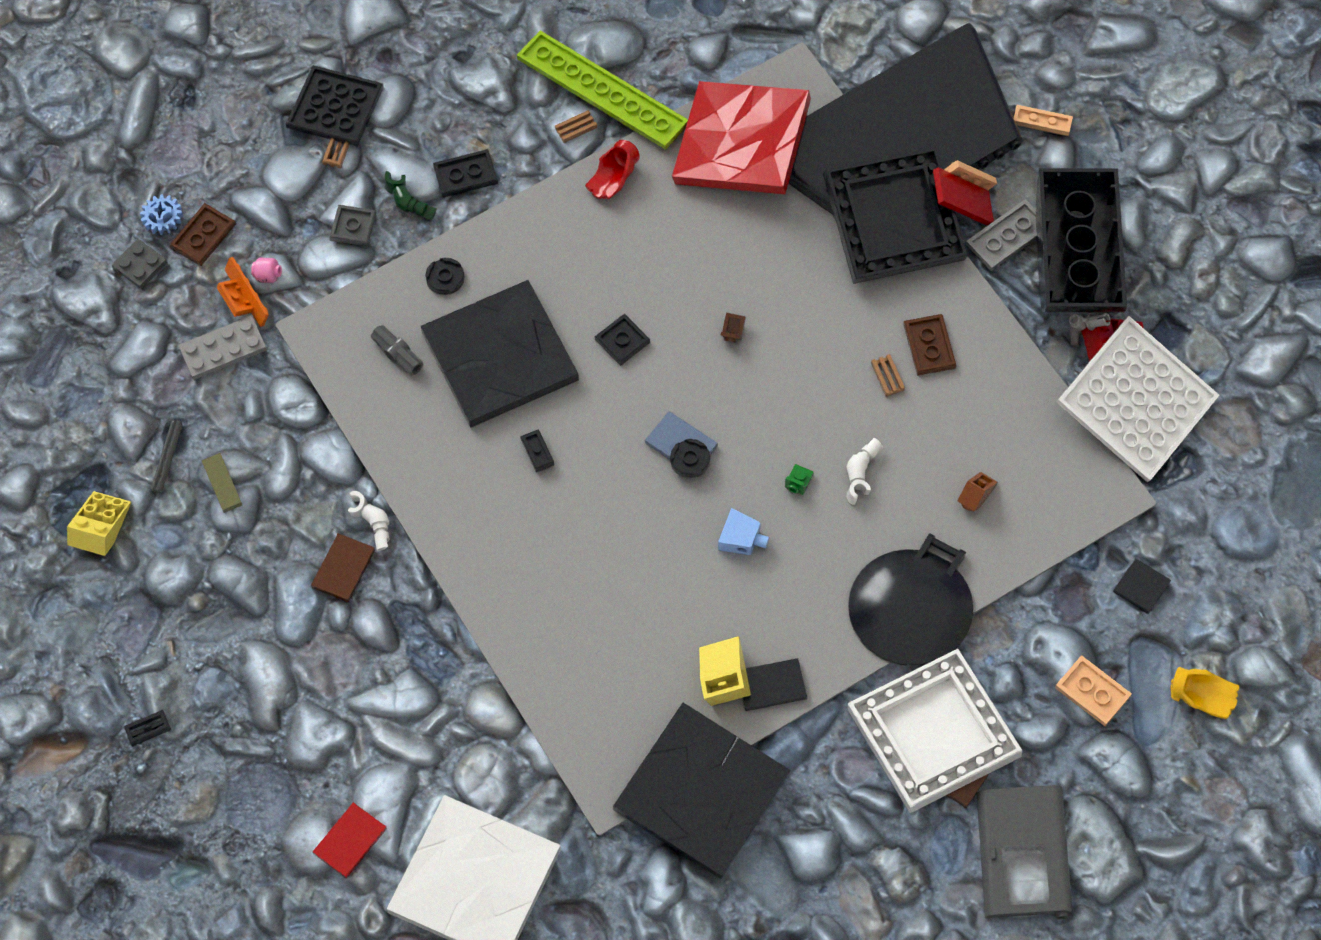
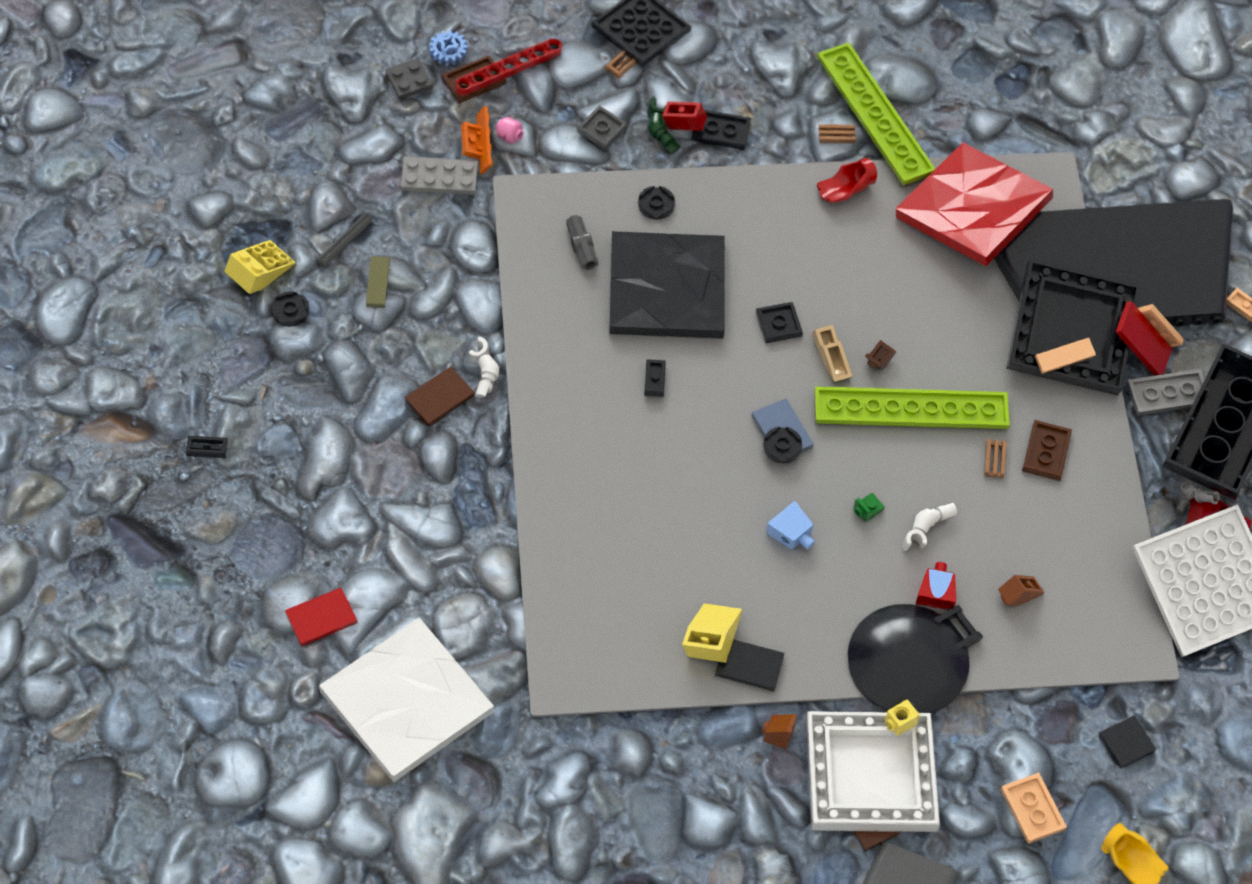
camera: 20 degrees right, 5 degrees down
black tile [613,702,791,879] -> none
none -> black tile [271,291,310,327]
none -> red beam [455,38,562,95]
none -> red brick [662,102,707,131]
none -> dark orange slope [761,714,797,750]
none -> tan slope [812,325,853,382]
none -> lime plate [814,386,1010,429]
none -> light yellow brick [885,700,920,736]
none -> red torso [915,562,956,610]
none -> light nougat tile [1035,338,1096,374]

